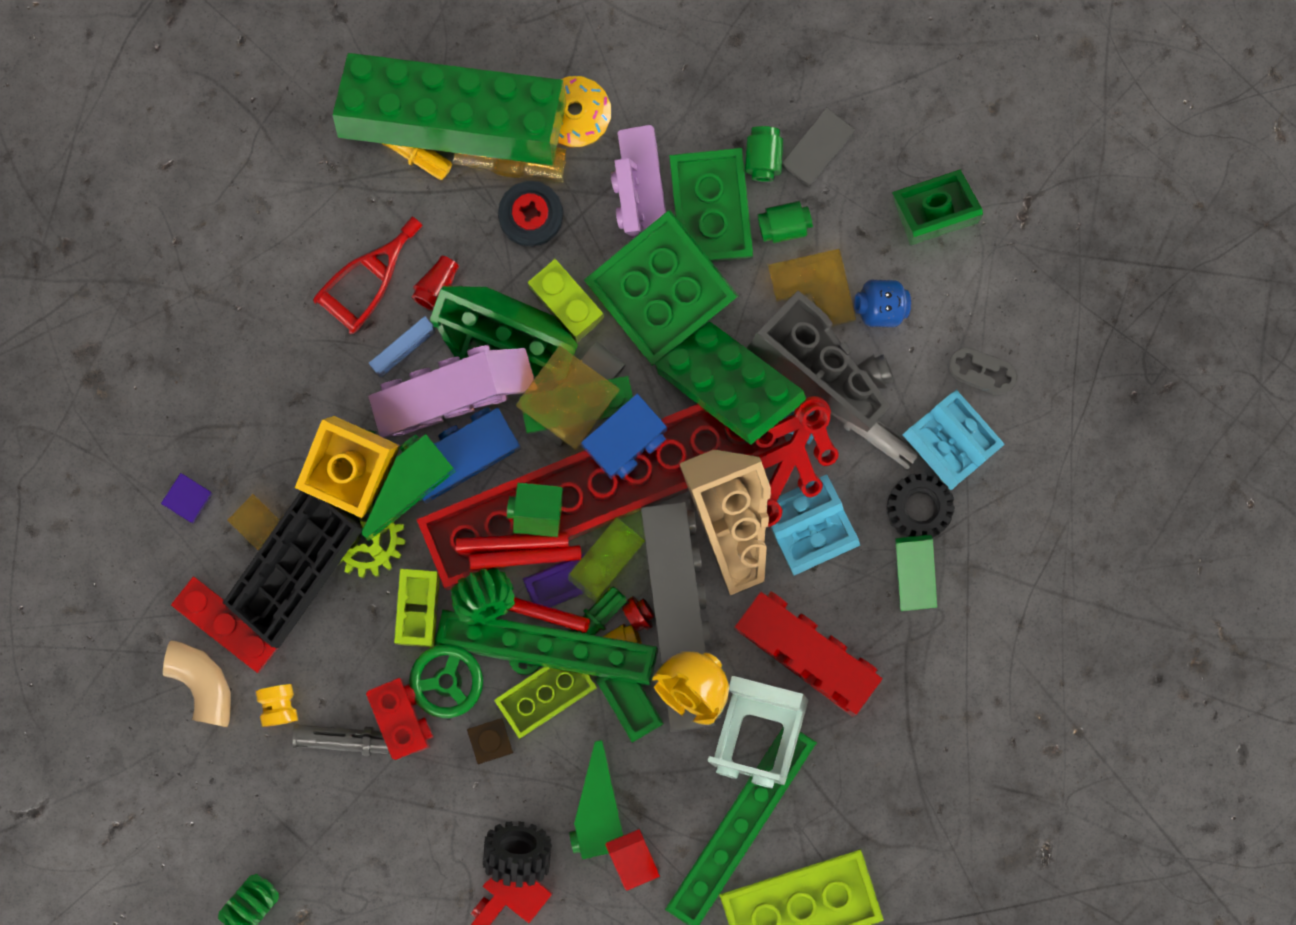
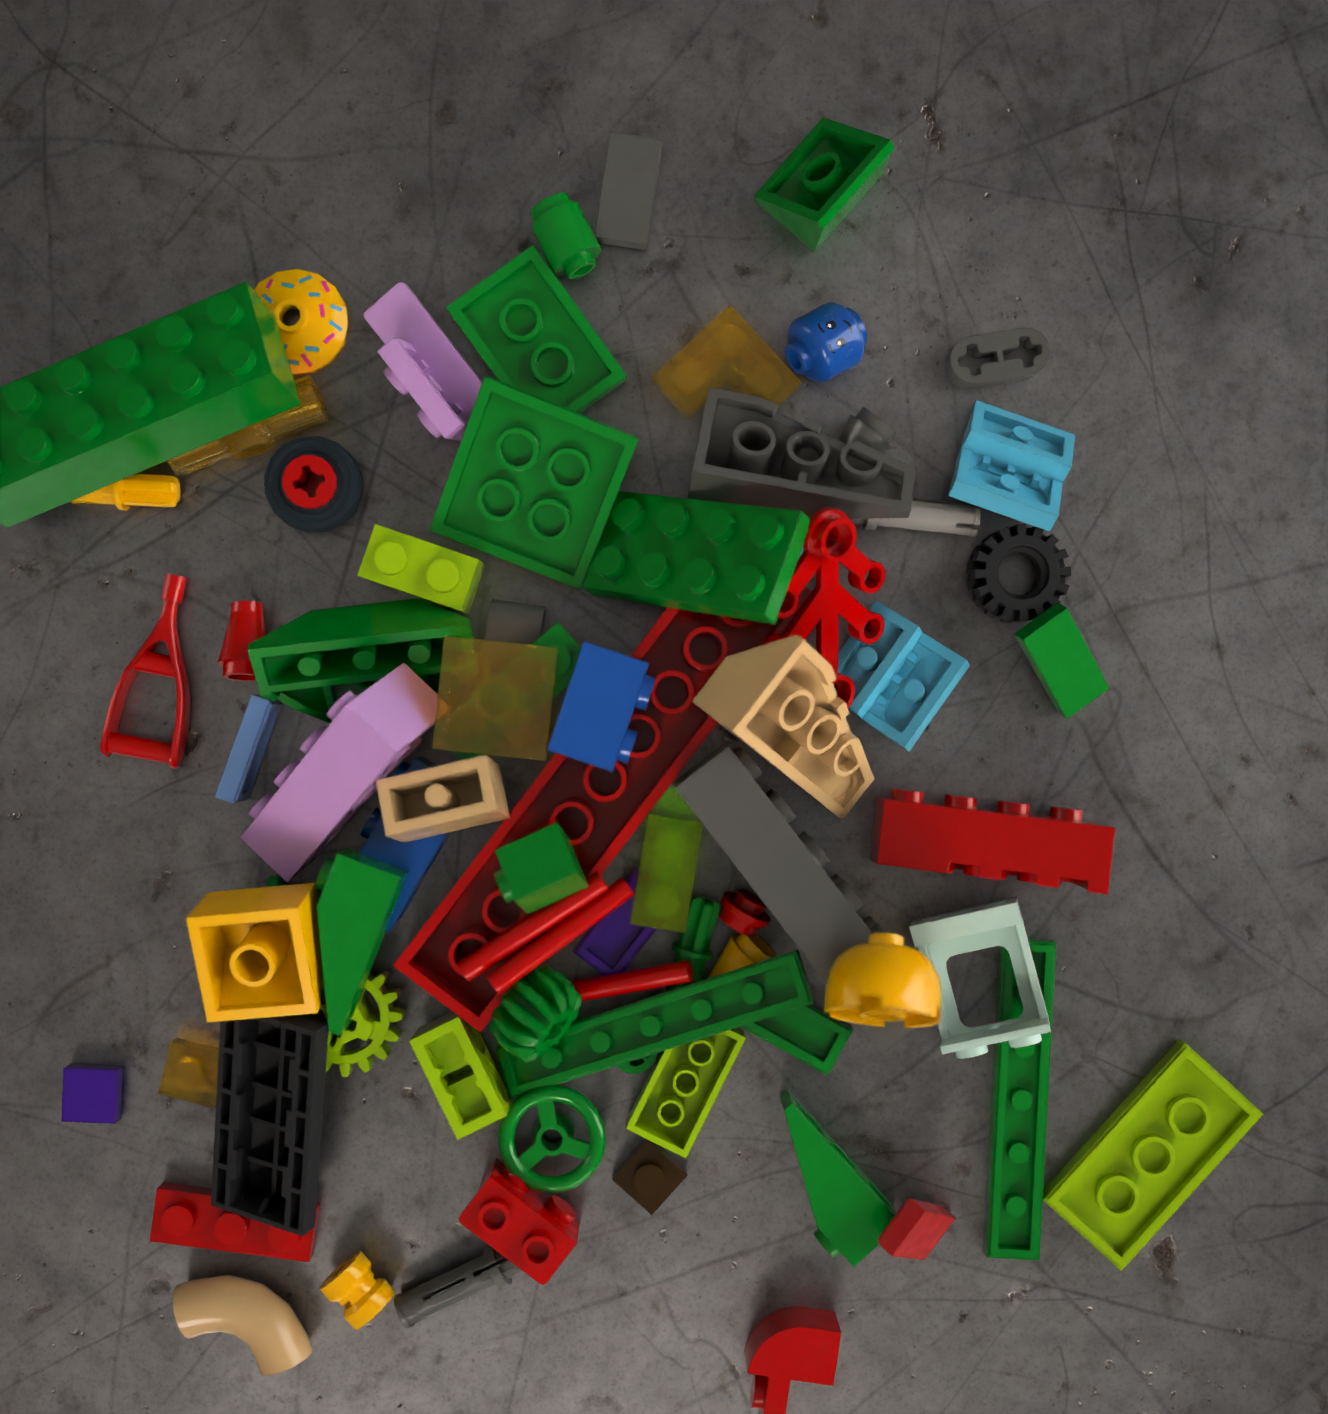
camera: 30 degrees left, 5 degrees up
black tyre [483,821,552,887] -> none
green brick [757,201,813,244] -> none
none -> tan brick [376,755,510,843]

